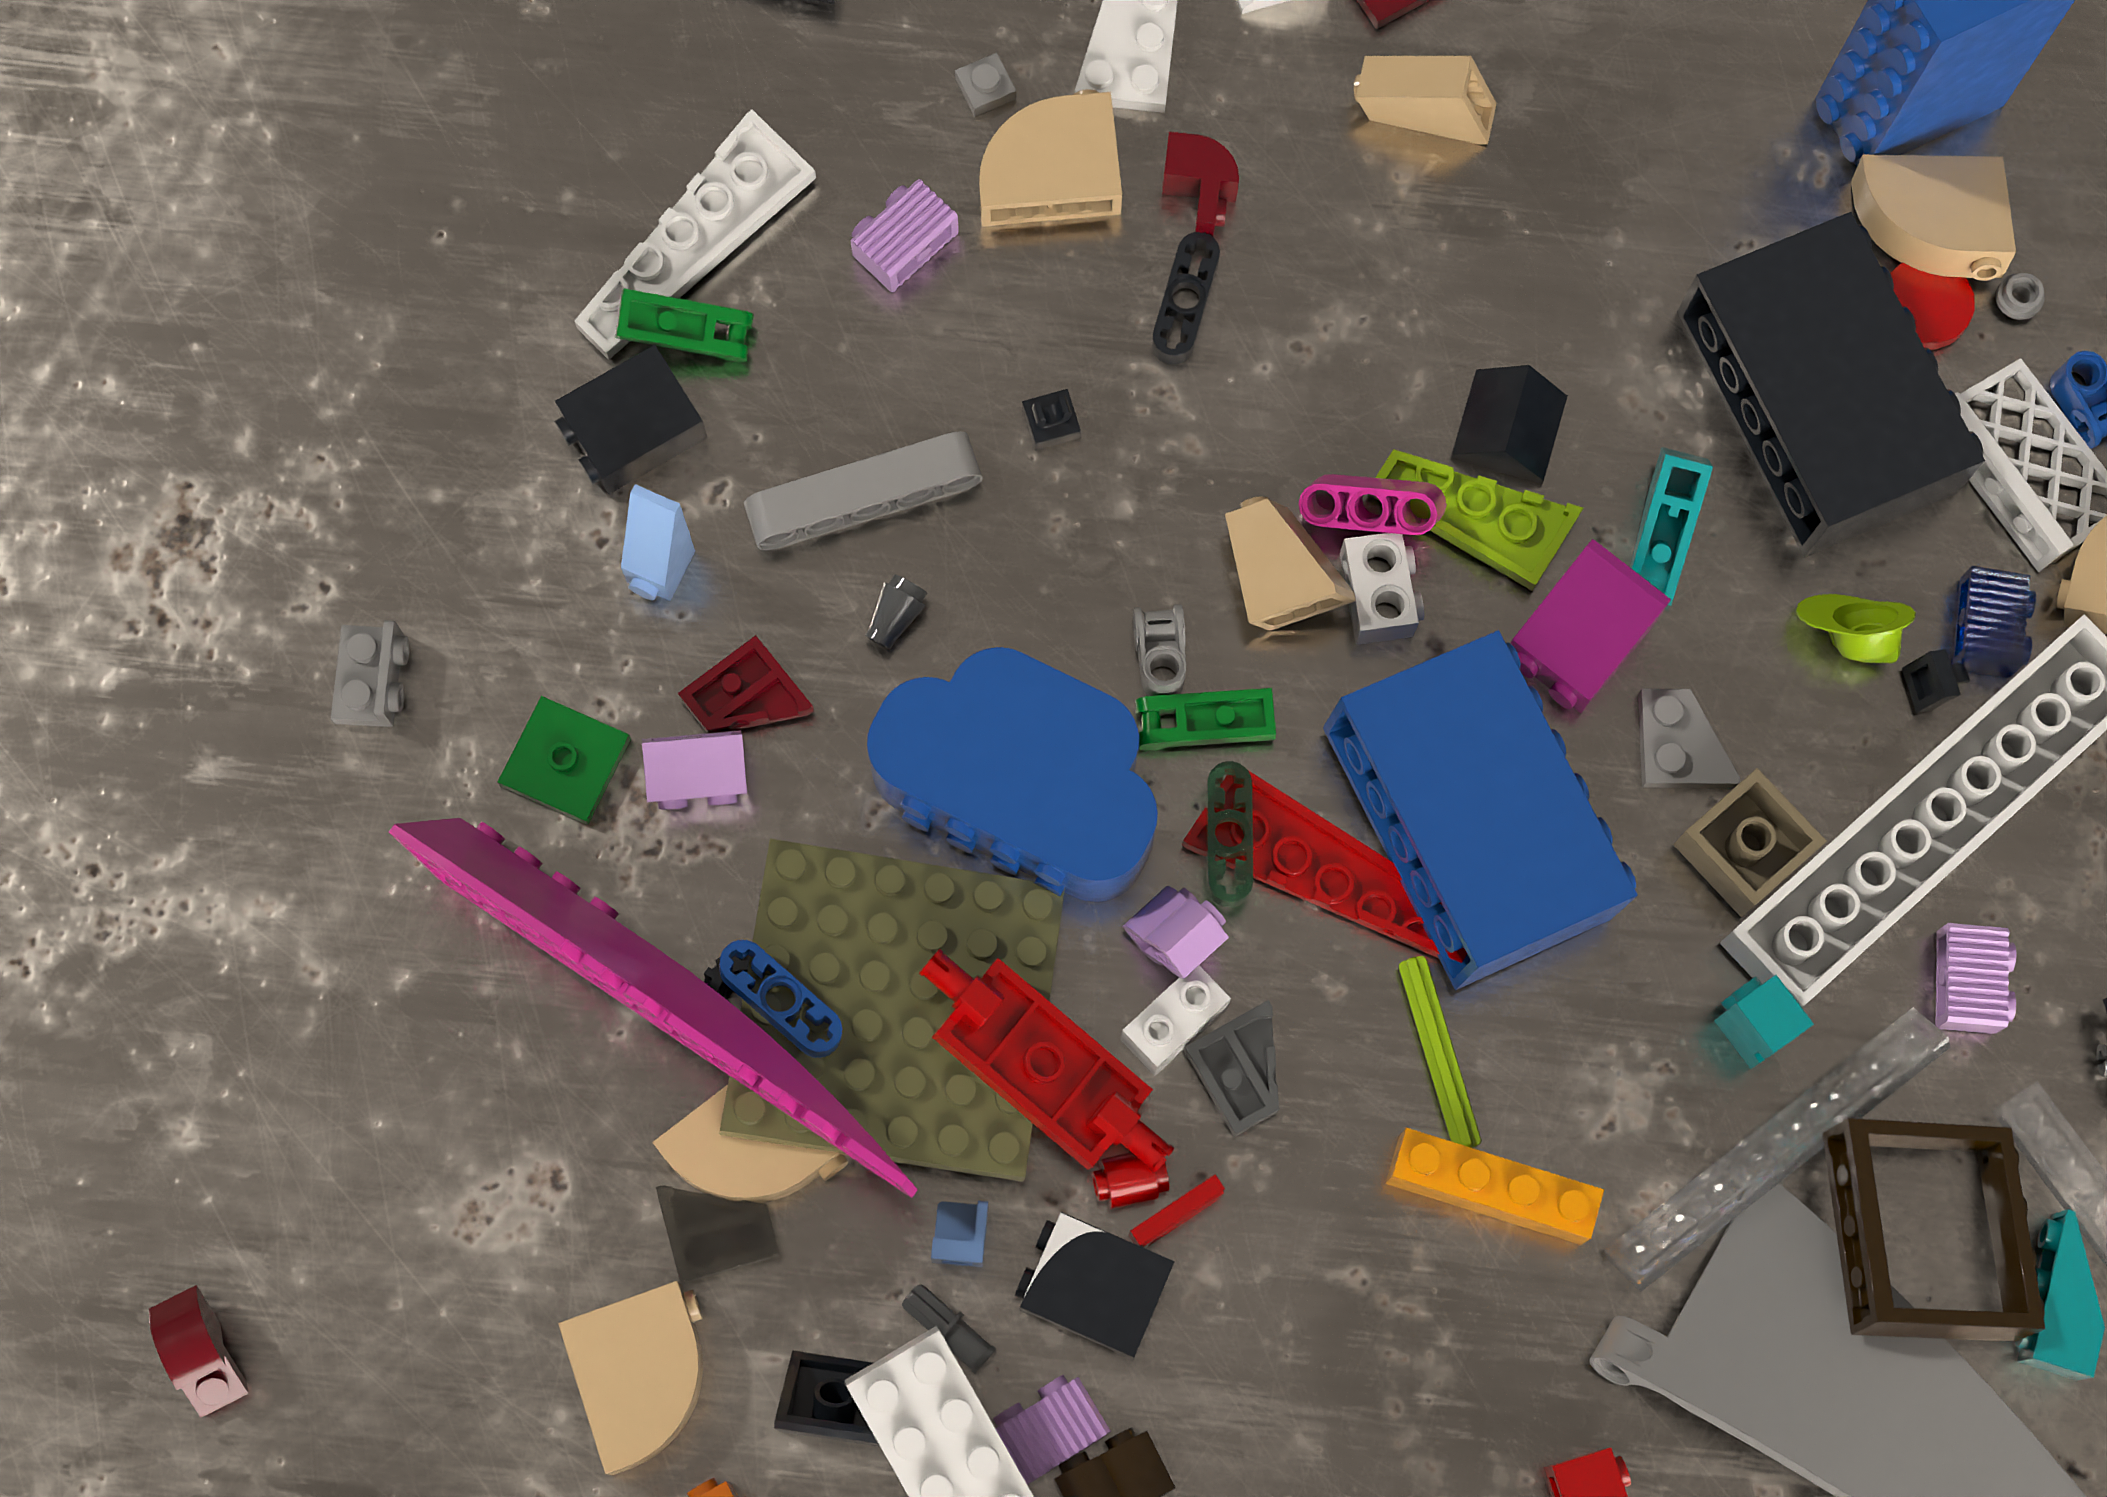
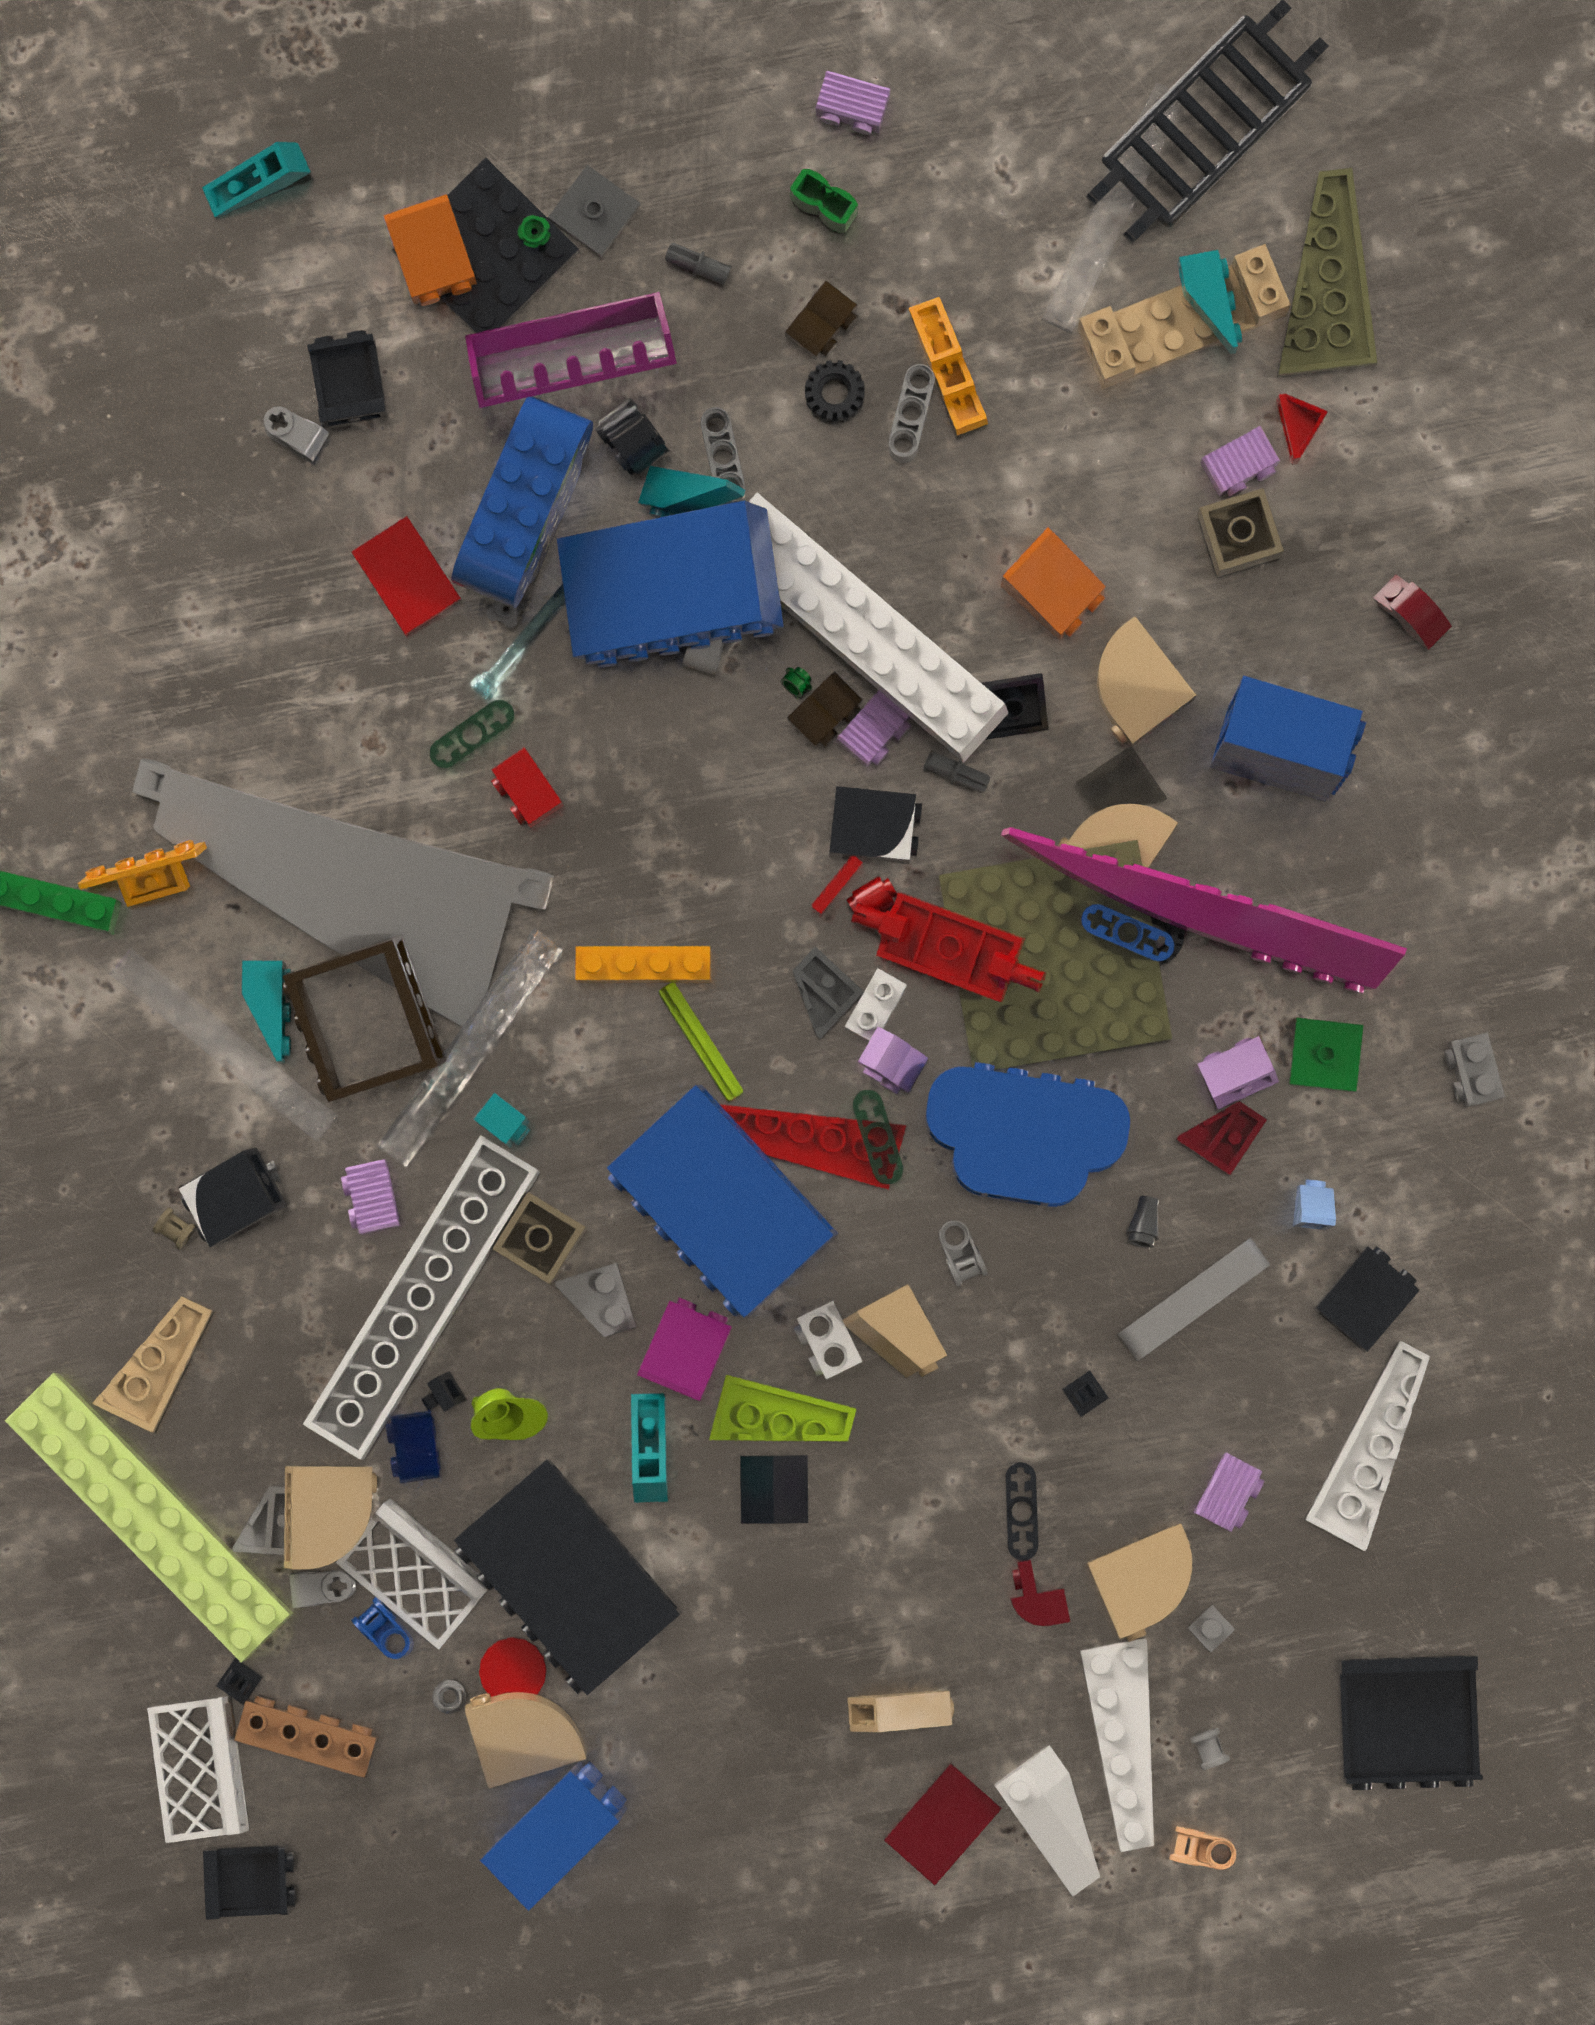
camera: 170 degrees right, 10 degrees up
green plate [615,288,754,362] -> none
medium blue panel [931,1200,989,1268] -> none
green plate [1135,688,1276,751] -> none
dark pink beam [1298,474,1447,535] -> none
none -> blue brick [1210,675,1366,802]

